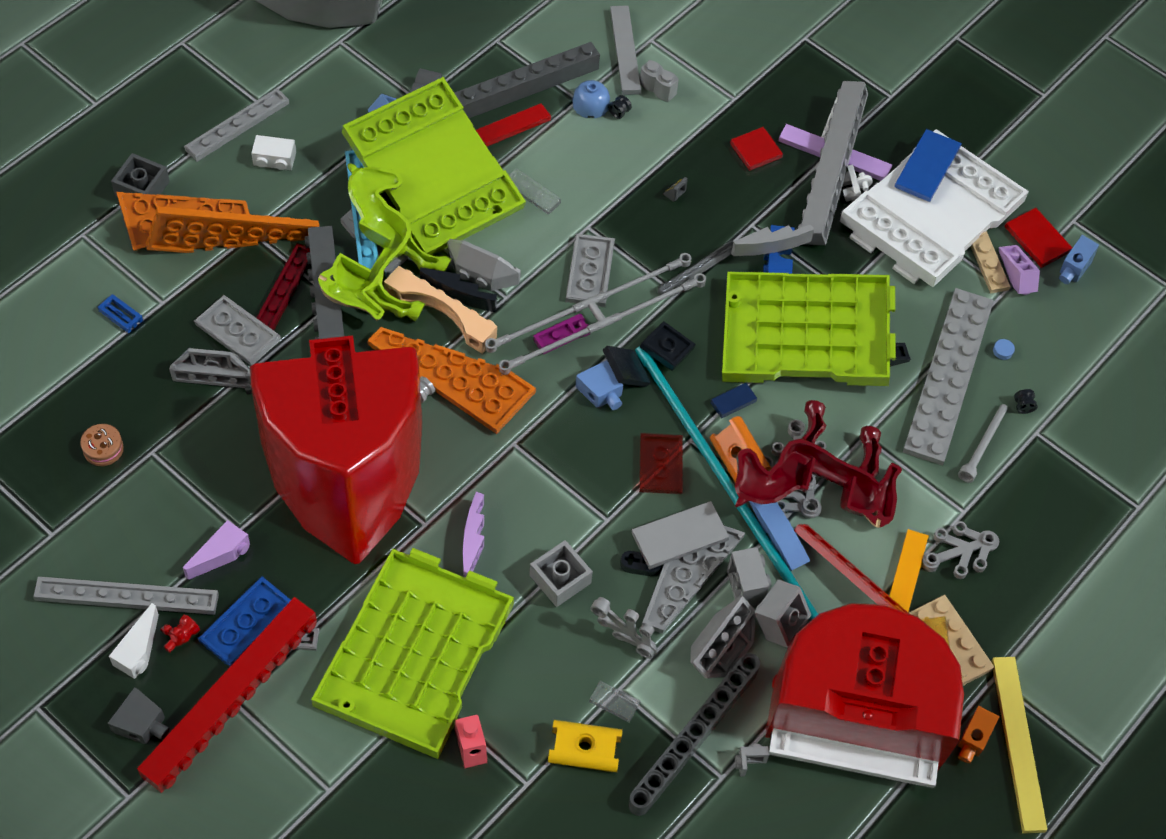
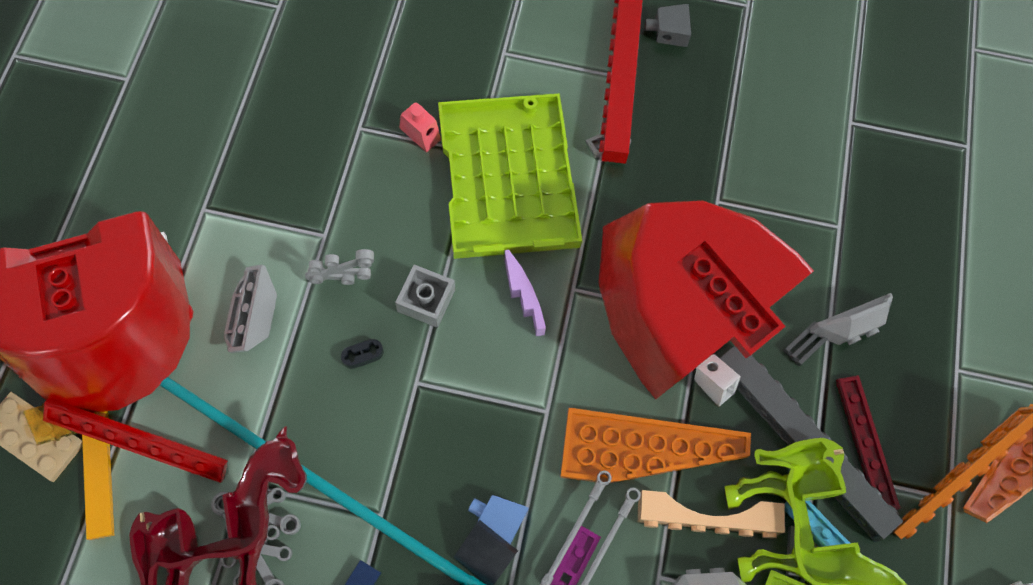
camera: 150 degrees right, 10 degrees up
light grey plate [33,577,219,615] -> none
nougat head [81,424,124,466] -> none
blue tile [98,294,143,334] -> none
white slope [109,603,159,679] -> none
red piece [160,615,200,653] -> none
lavender slope [183,520,250,579] -> none
light grey tile [194,295,281,366] -> none
blue tile [198,577,291,667] -> none
black slope [420,267,497,312] -> none
light grey wheel [420,376,435,403] -> none
yellow piece [548,720,623,773] -> none
clear tile [589,681,640,723] -> none
dark grey beam [628,653,760,816] -> none
light grey tile [632,501,729,569] -> none
clear red tile [639,433,683,494] -> none
light grey wing [642,526,745,634] -> none
orange piece [710,416,772,483] -> none
light grey brick [727,547,771,608] -> none
light grey bracket [735,744,769,777] -> none
medium blue slope [749,501,810,571] -> none
light grey brick [754,580,811,648] -> none
light grey plant [921,521,999,579] -> none

